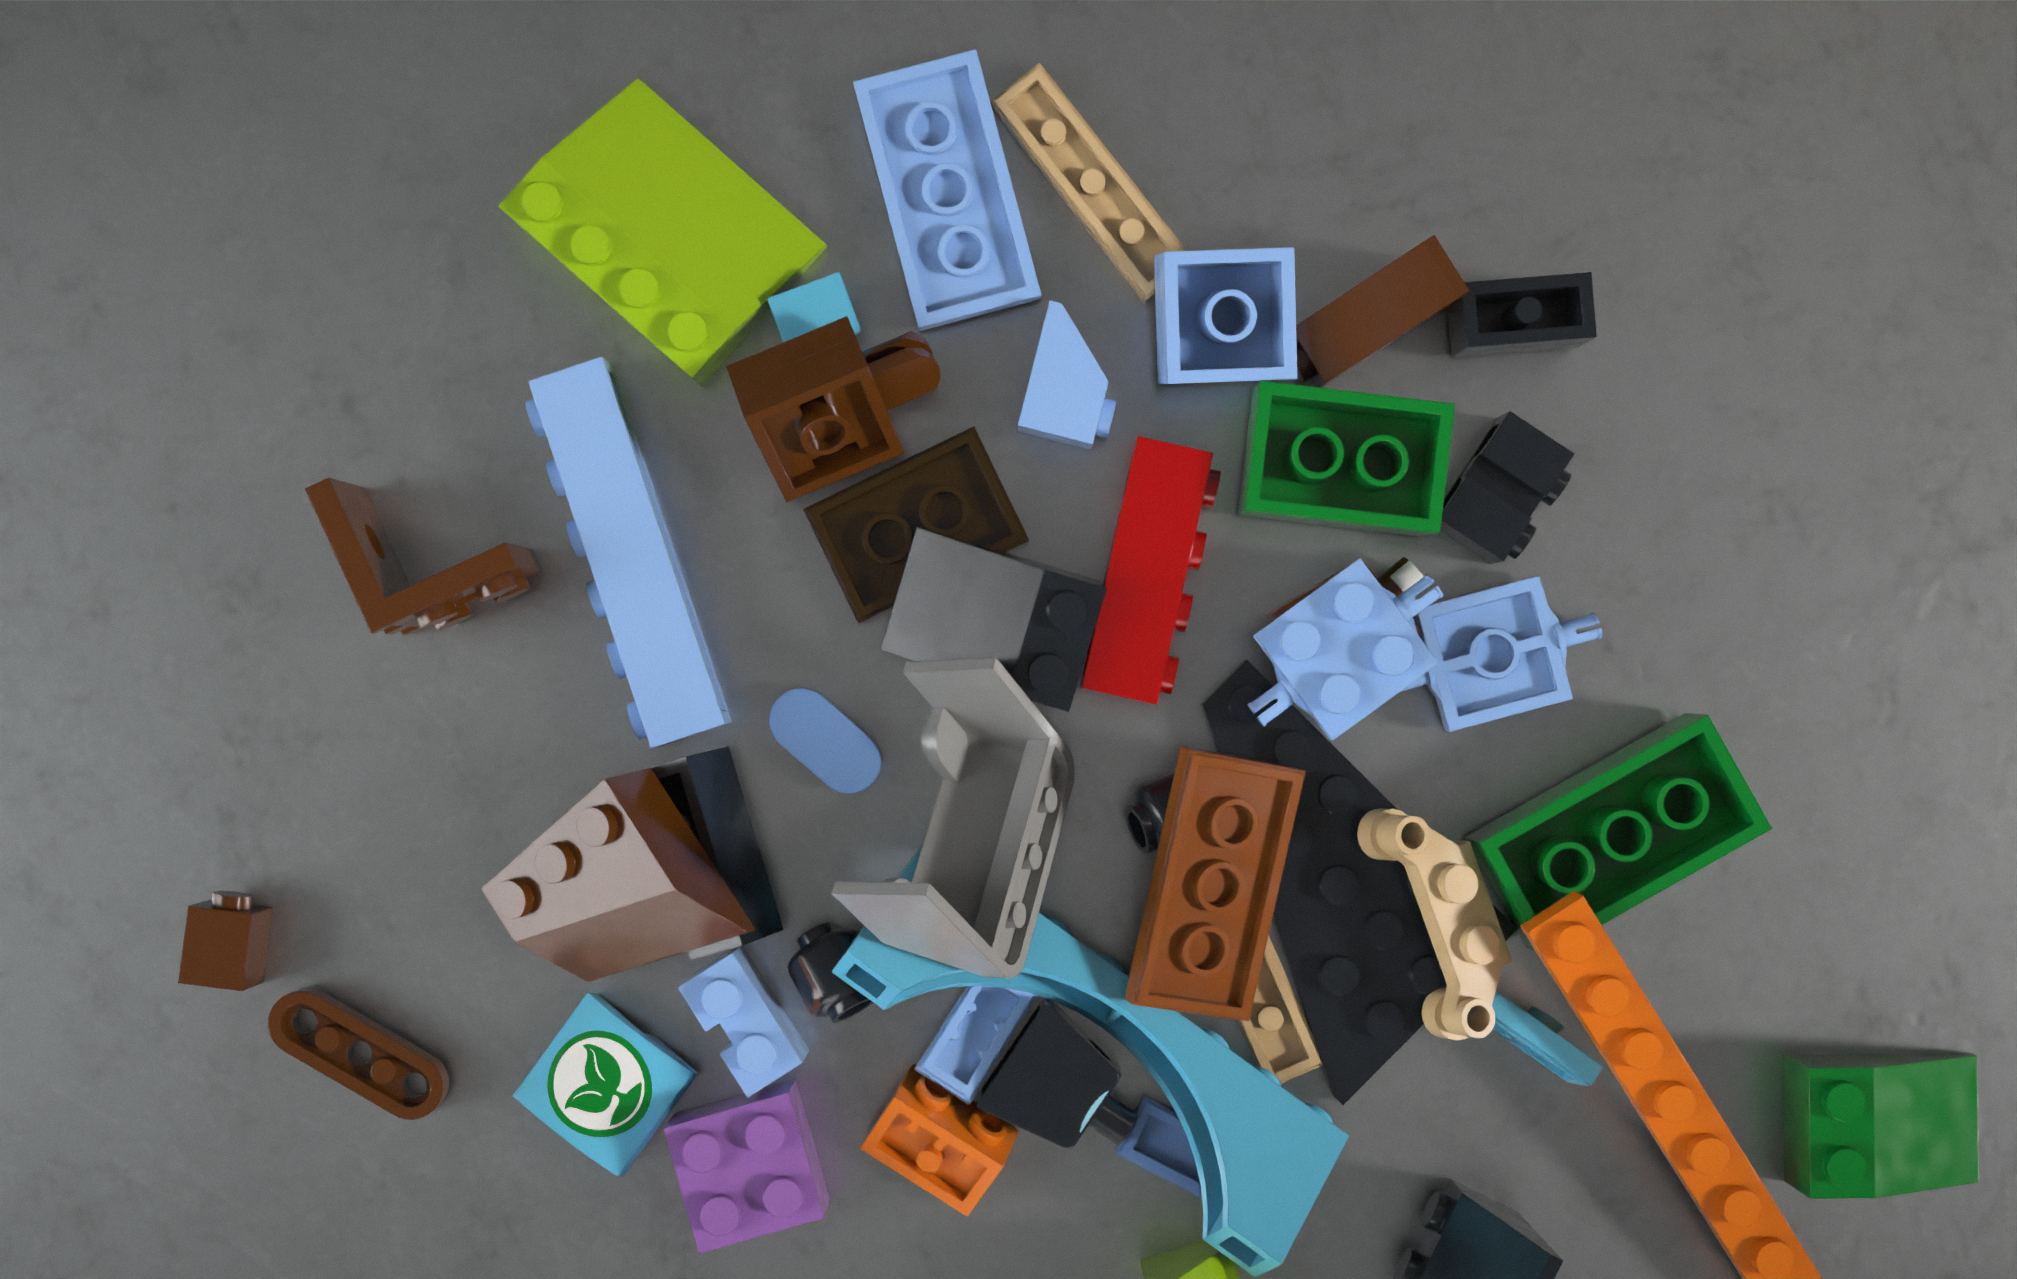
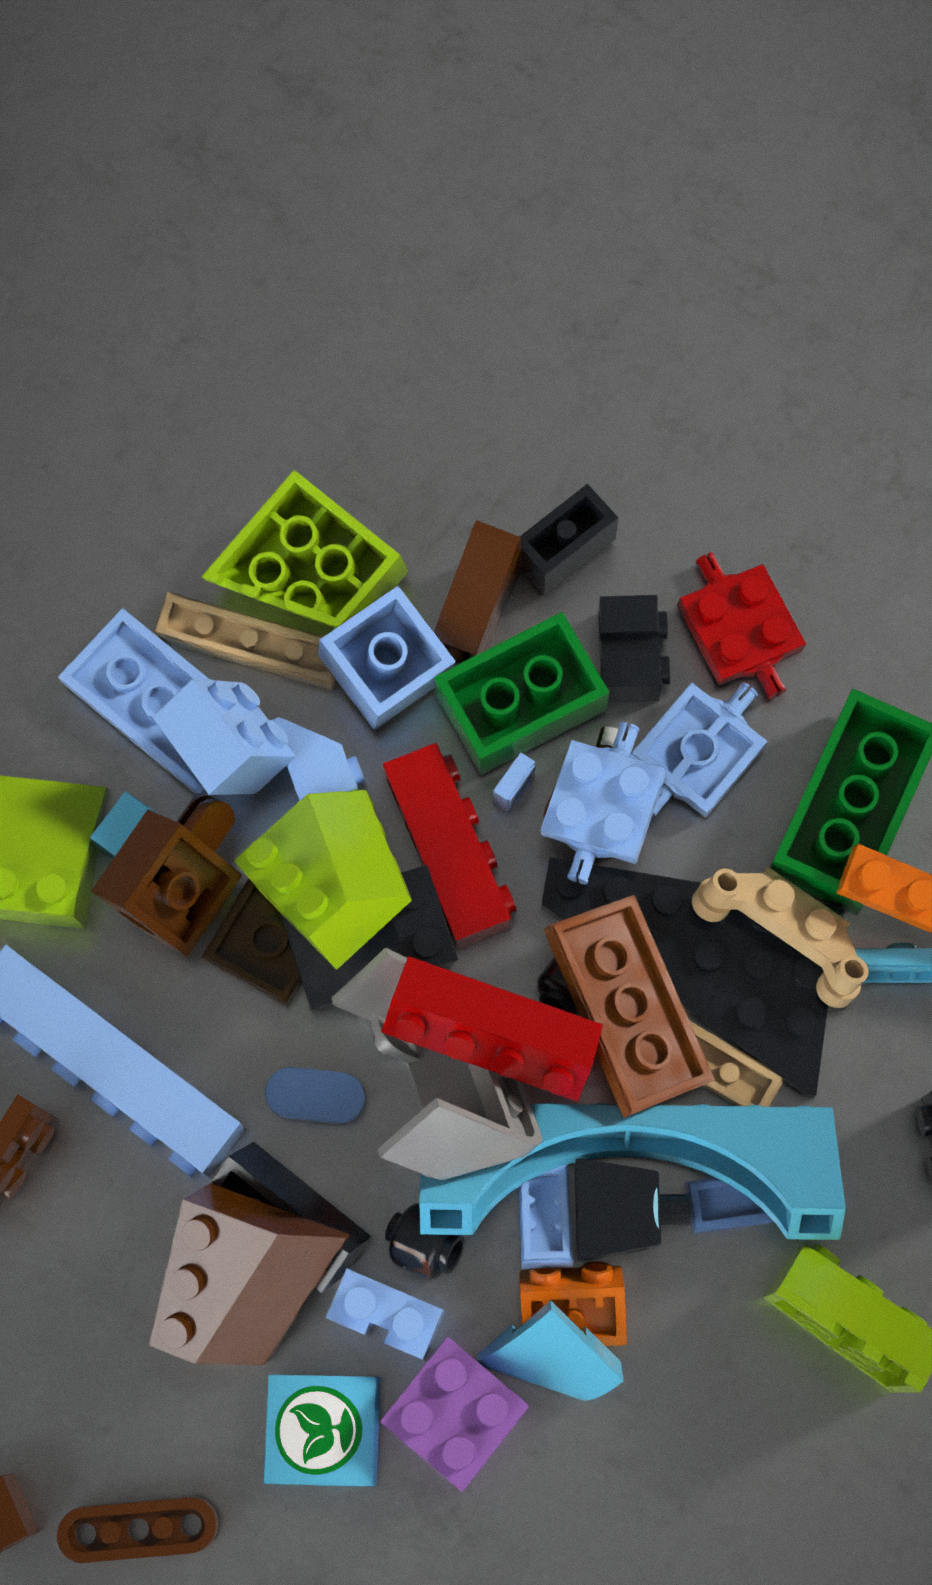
camera: 30 degrees left, 15 degrees down
none -> light blue brick [152,678,296,795]
none -> lime wedge [201,470,409,629]
none -> lime wedge [234,790,412,970]
none -> red brick [381,956,603,1102]
none -> medium azure slope [477,1300,624,1401]
none -> light blue tile [493,752,535,813]
none -> red plate [677,552,806,700]

